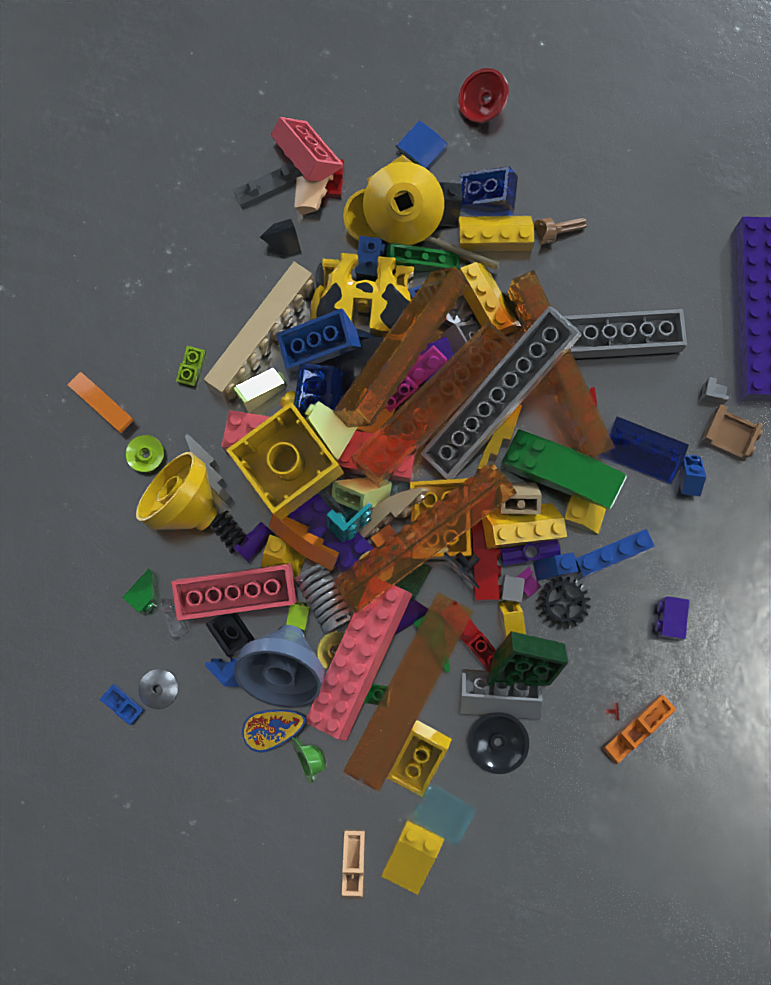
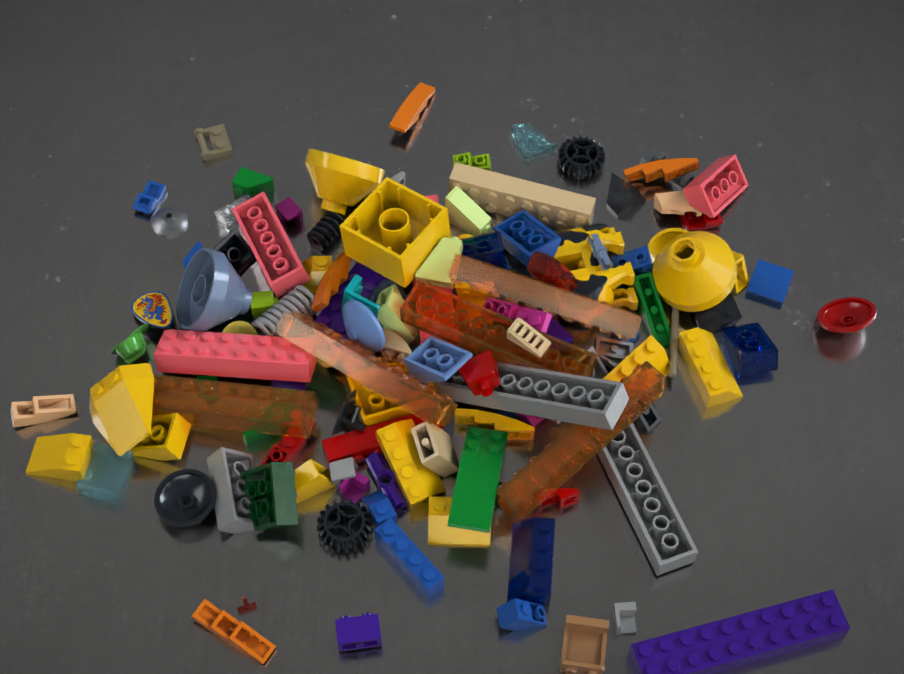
camera: 70 degrees right, 20 degrees down
lime dish [126,435,164,472] -> none
dark purple slope [233,522,275,564] -> none
medium nougat piece [534,218,587,244] -> none
none -> yellow wedge [89,363,154,457]
none -> dark tan plate [193,124,233,161]
none -> magenta panel [275,197,303,222]
none -> medium blue dish [342,300,385,352]
none -> medium blue slope [404,336,473,383]
none -> red torso [458,350,500,397]
none -> tan slope [507,317,551,358]
none -> clear light blue slope [510,123,557,159]
none -> clear red slope [527,251,579,292]
none -> black gear [557,135,605,180]
none -> sand blue pin [587,234,613,271]
none -> orange slope [623,158,699,183]

